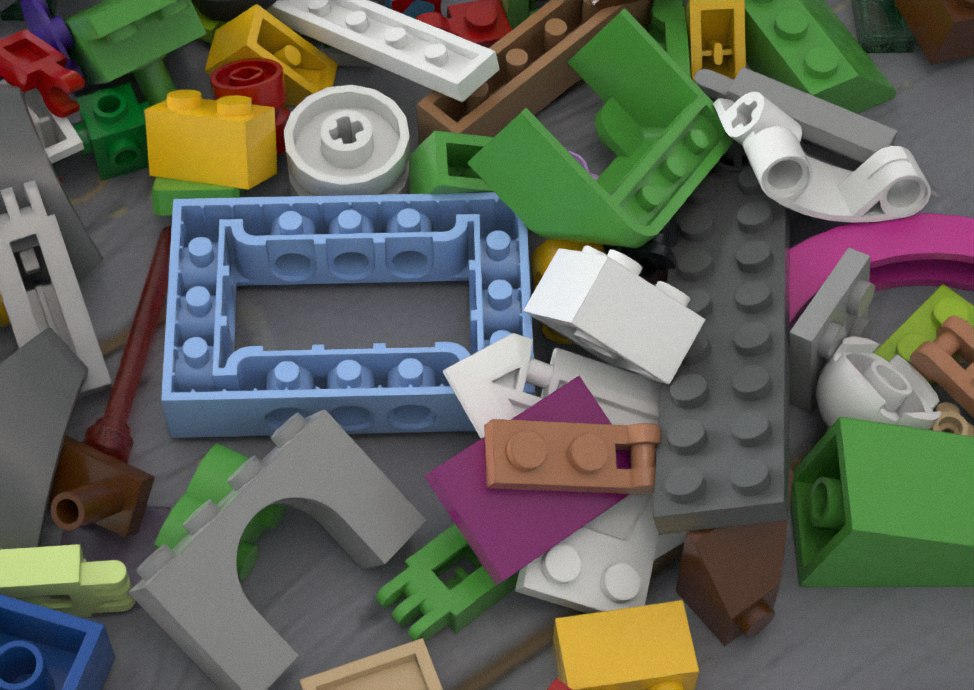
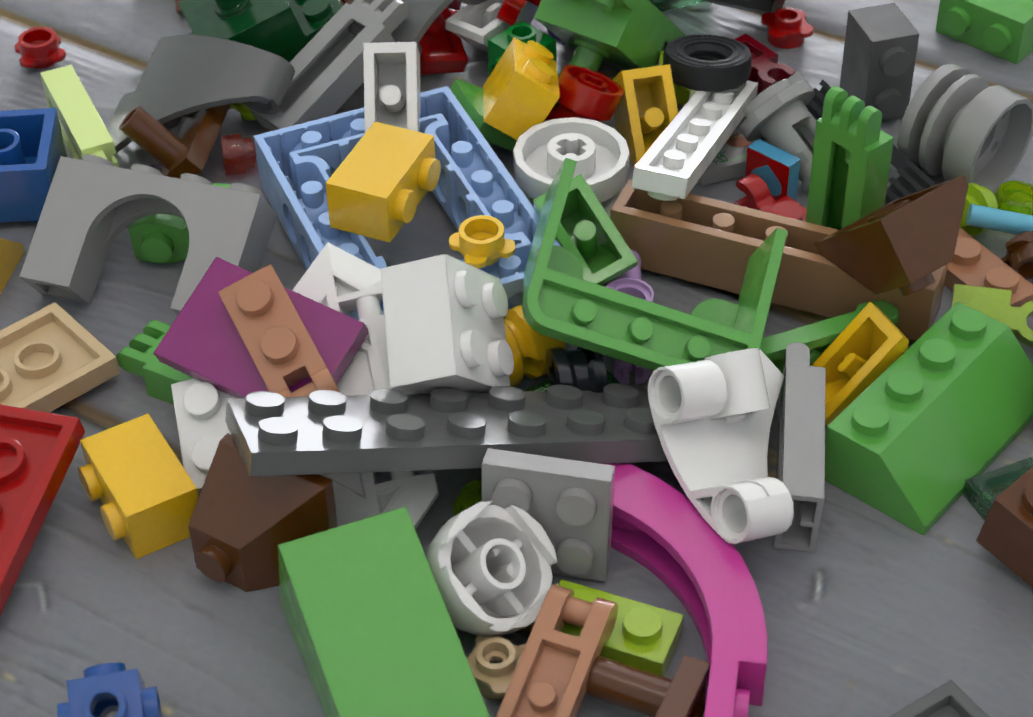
camera: 70 degrees right, 15 degrees down
none -> yellow brick [325,122,441,243]
none -> white slope [363,42,421,133]
none -> yellow plate [449,215,516,269]

